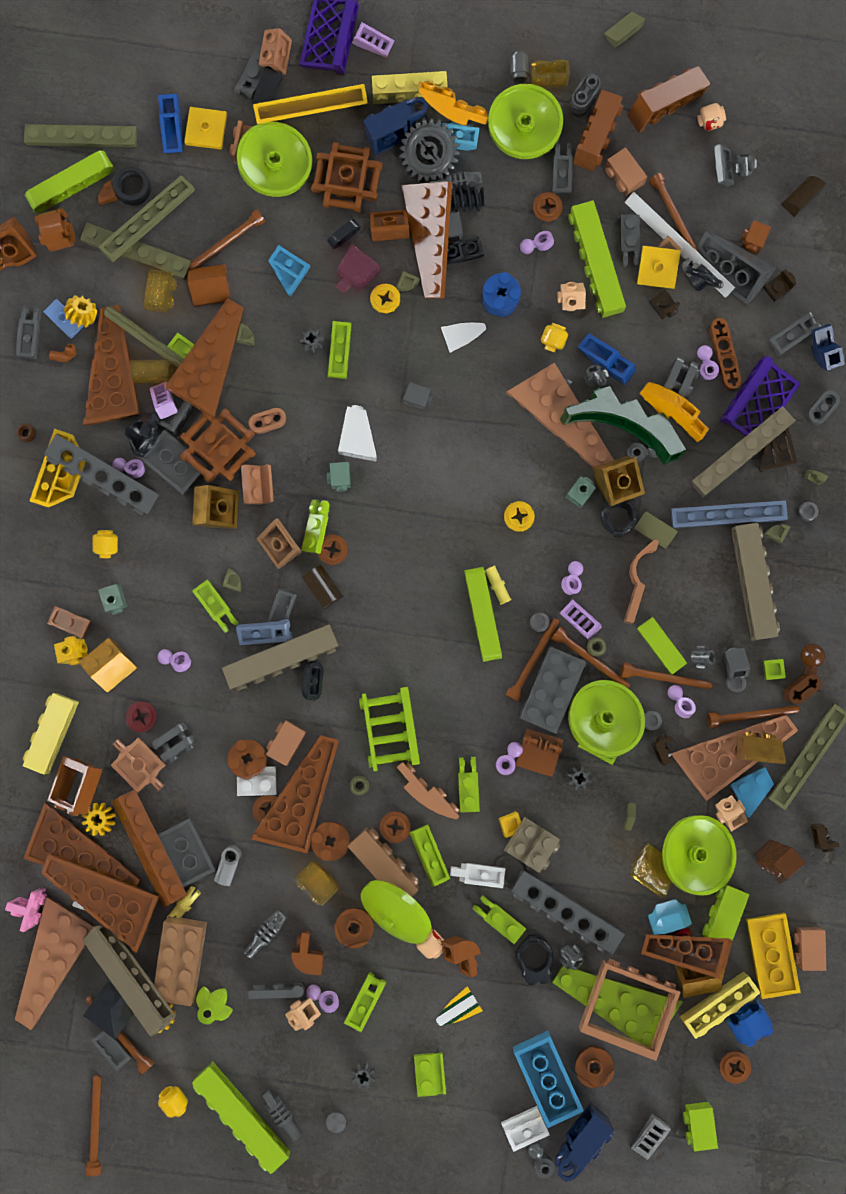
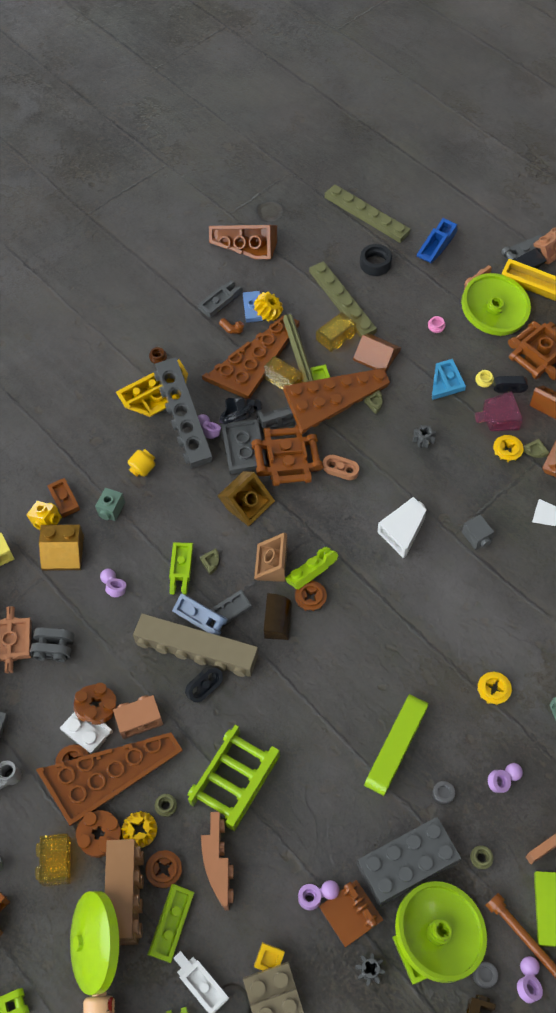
camera: 40 degrees right, 25 degrees down
lime beam [25,151,114,213] -> none
dark orange brick [35,208,76,252] -> none
olive plate [98,175,195,263] -> none
dark orange tile [98,180,118,206] -> none
dark red gear [126,701,157,732] -> none
lavender slope [150,382,177,419] -> none
yellow plate [184,107,227,150] -> none
dark orange piece [189,209,266,270] -> none
nougat bracket [241,464,274,505] -> none
sand green brick [327,462,351,492] -> none
lime tile [328,321,352,379] -> none
dark orange plate [334,907,374,948] -> none
lime hinge [458,757,480,812] -> none
light yellow pin [484,566,511,605] -> none
dark orange piece [505,618,559,702] -> none
dark orange piece [551,626,630,688] -> none
lavender slope [560,599,602,640] -> none
none -> yellow gear [121,811,157,848]
none -> bright pink plate [428,316,445,333]
none -> light yellow plate [475,370,494,387]

